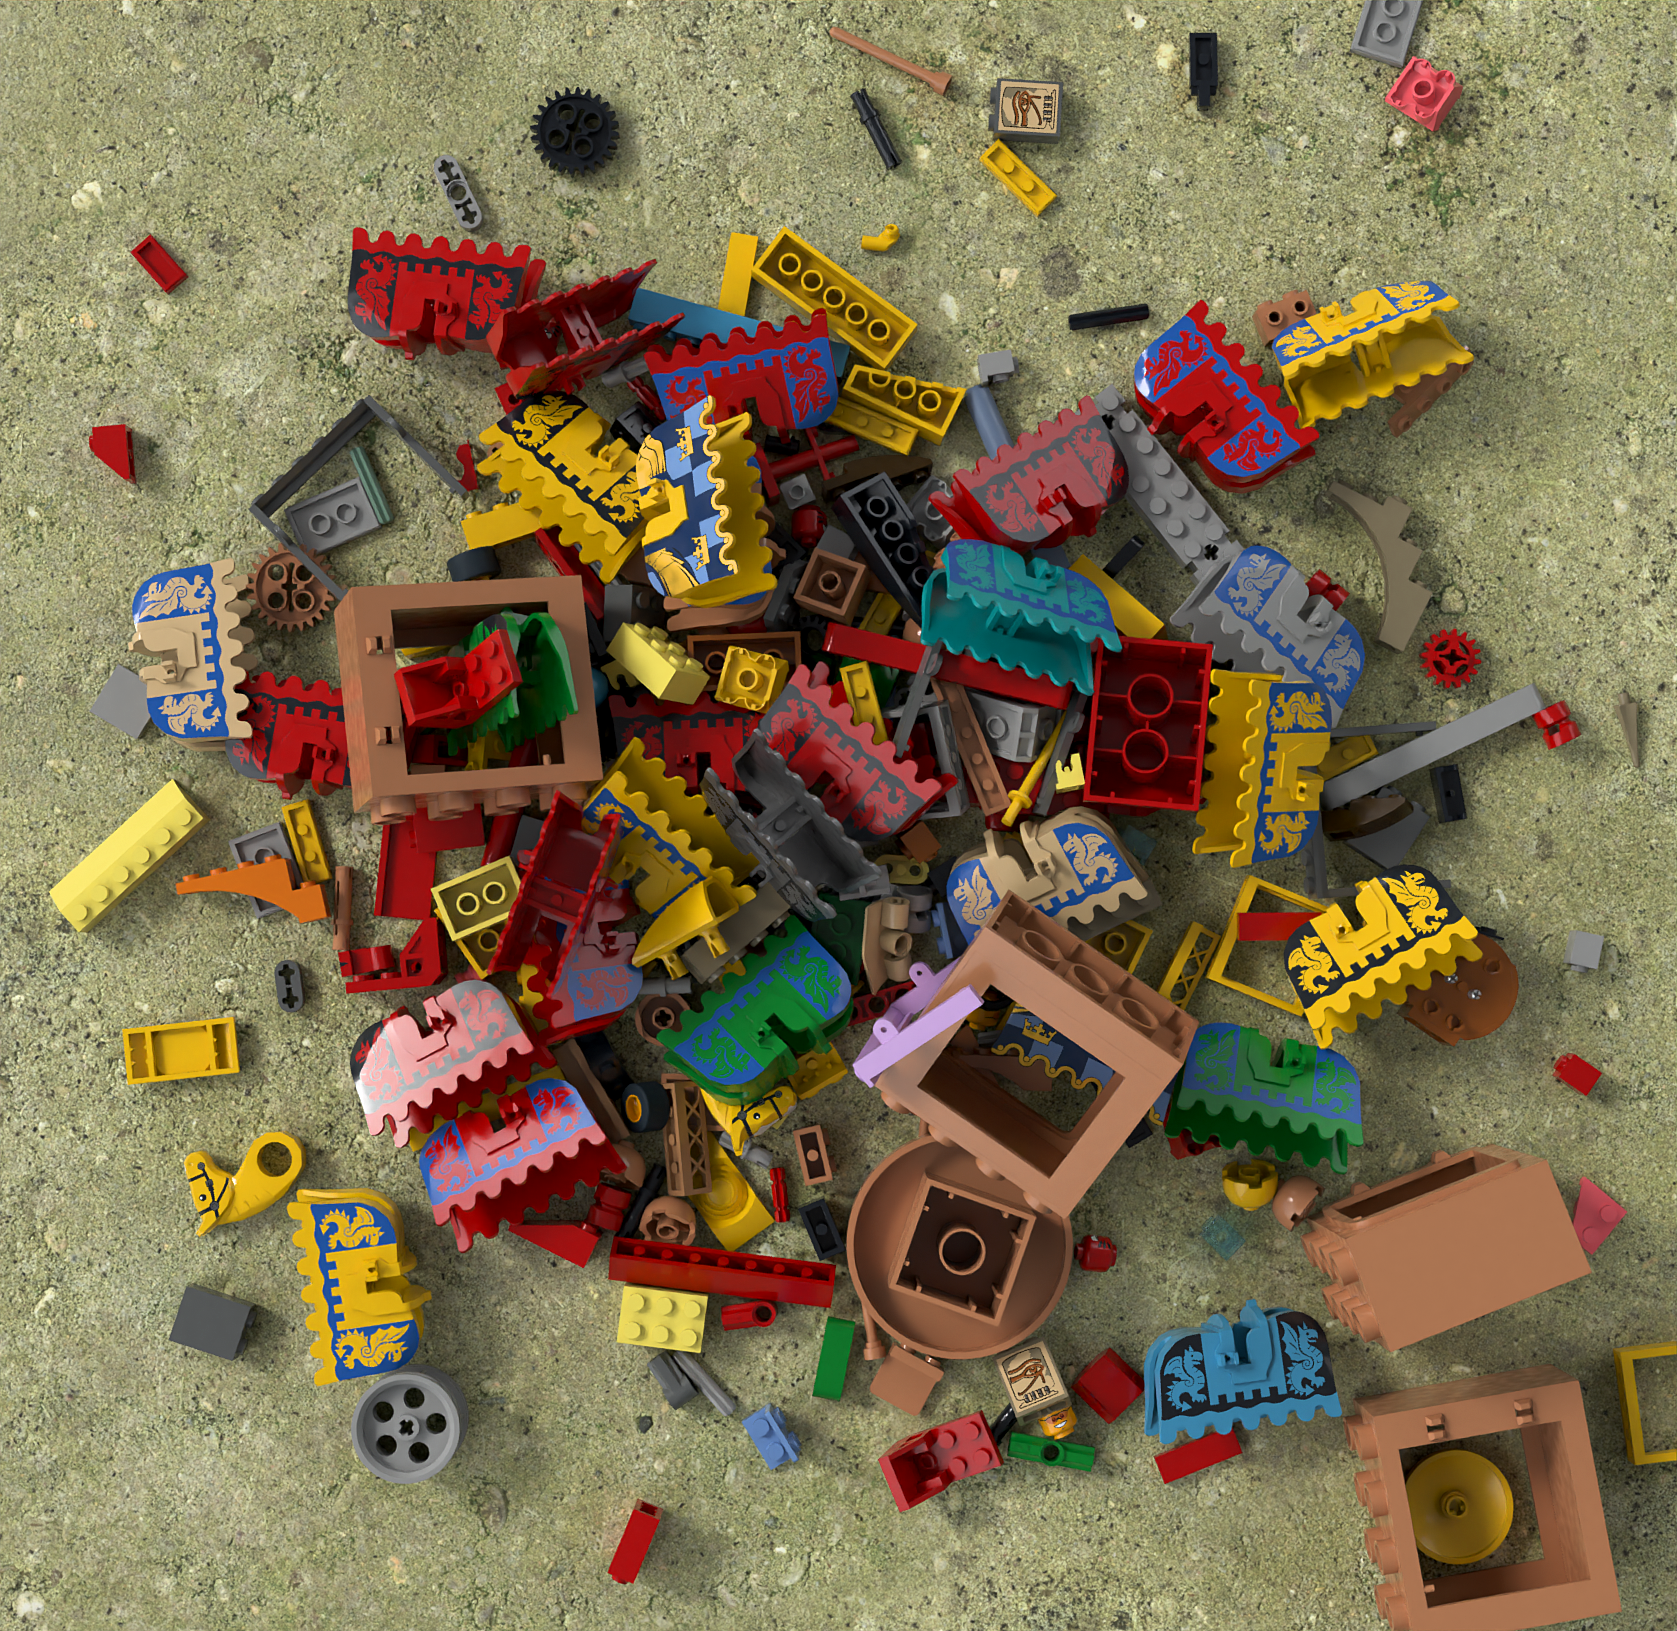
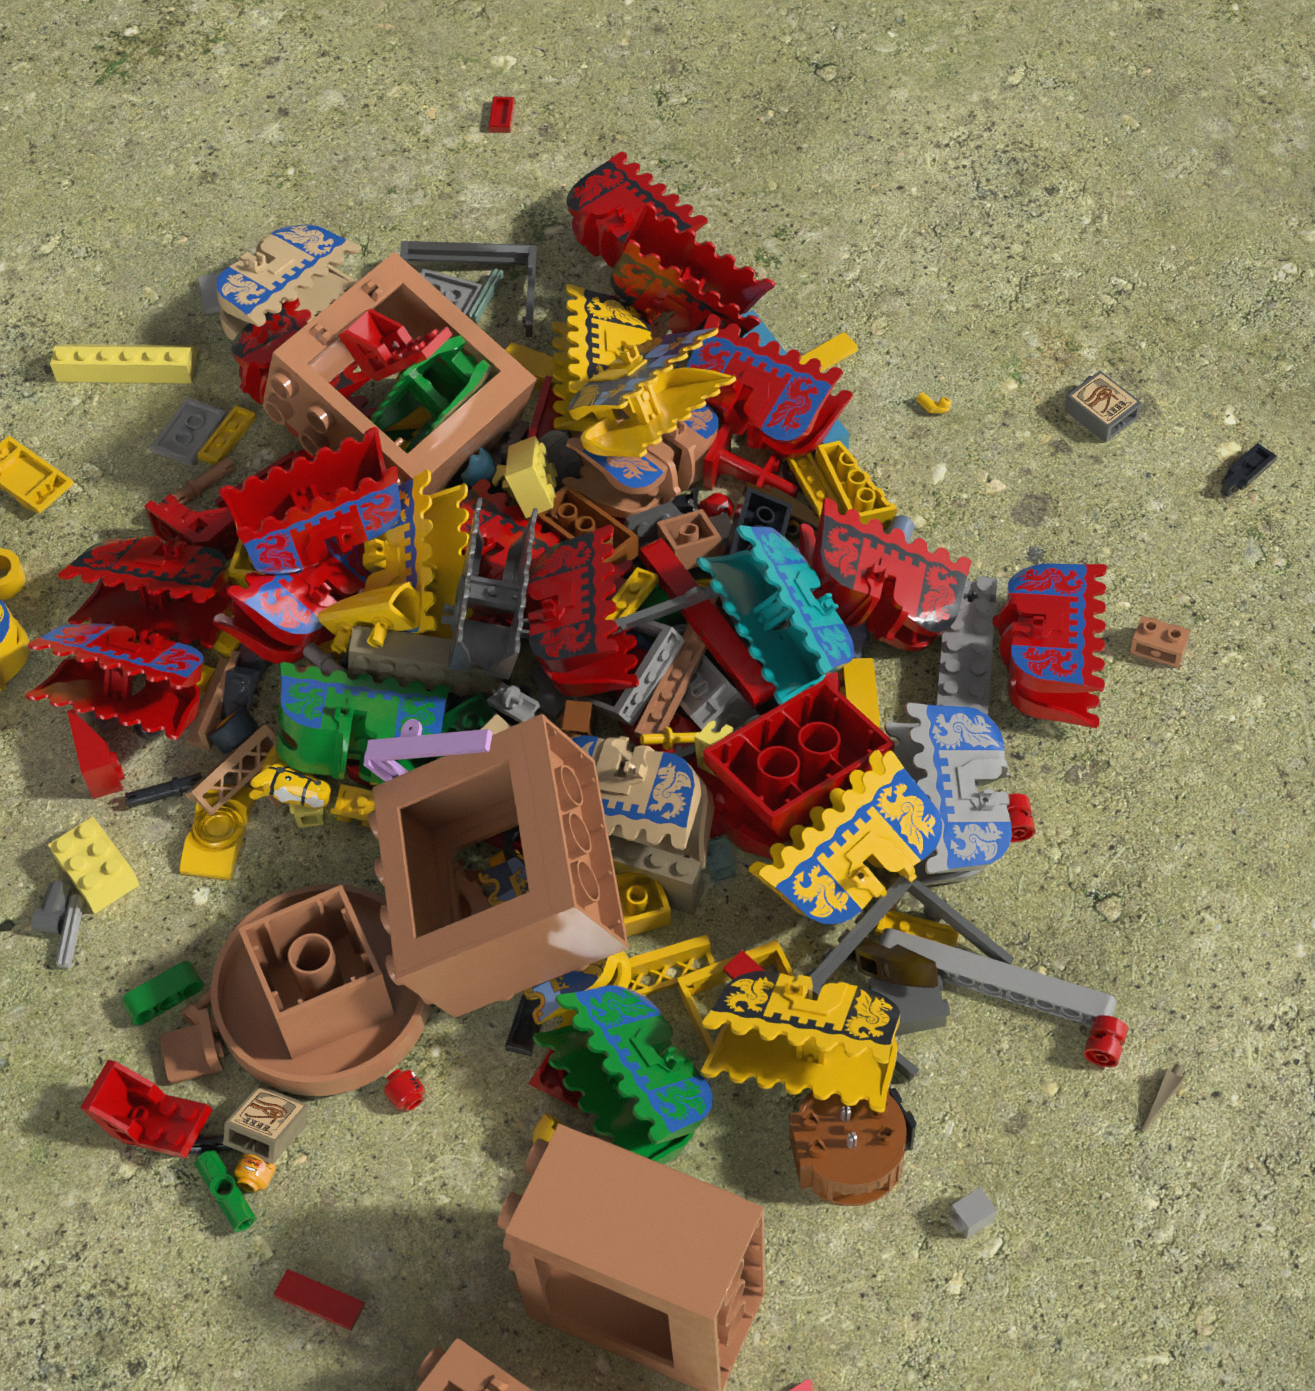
camera: 50 degrees right, 30 degrees down
red slope [89,424,136,484] -> none
orange arch [175,854,332,924] -> none
dark grey beam [274,960,305,1012] -> none
light grey beam [434,155,483,232] -> none
red piece [456,440,480,491] -> none
black gear [530,87,620,178] -> none
red wheel [585,1182,632,1231] -> none
nougat cylinder [600,1140,646,1190] -> none
red brick [608,1236,836,1308] -> none
nougat cylinder [639,1196,697,1246] -> none
yellow slope [715,645,789,714] -> none
light grey axle [719,1131,774,1169] -> none
red piece [721,1299,778,1331] -> none
medium blue bracket [742,1403,801,1470] -> none
yellow brick [751,226,918,371] -> none
black pin [764,434,800,457] -> none
red axle [770,1167,790,1223] -> none
light grey bracket [780,474,816,510] -> none
nougat brick [793,1123,837,1186] -> none
black brick [798,1195,846,1261] -> none
nougat piece [830,27,953,96] -> none
black pin [850,88,903,170] -> none
light grey brick [977,349,1019,387] -> none
yellow tile [979,139,1057,217] -> none
black axle [1068,303,1150,331] -> none
red slope [1071,1347,1145,1424] -> none
black beam [1102,534,1145,579] -> none
dark azure animal [1144,1299,1342,1444] -> none
clear light blue brick [1199,1215,1246,1261] -> none
yellow animal [1272,281,1474,429] -> none
dark tan arch [1324,480,1433,655] -> none
nougat bracket [1387,345,1474,438] -> none
red gear [1419,628,1481,689] -> none
black hinge [1429,764,1468,824] -> none
red brick [1552,1053,1602,1096] -> none

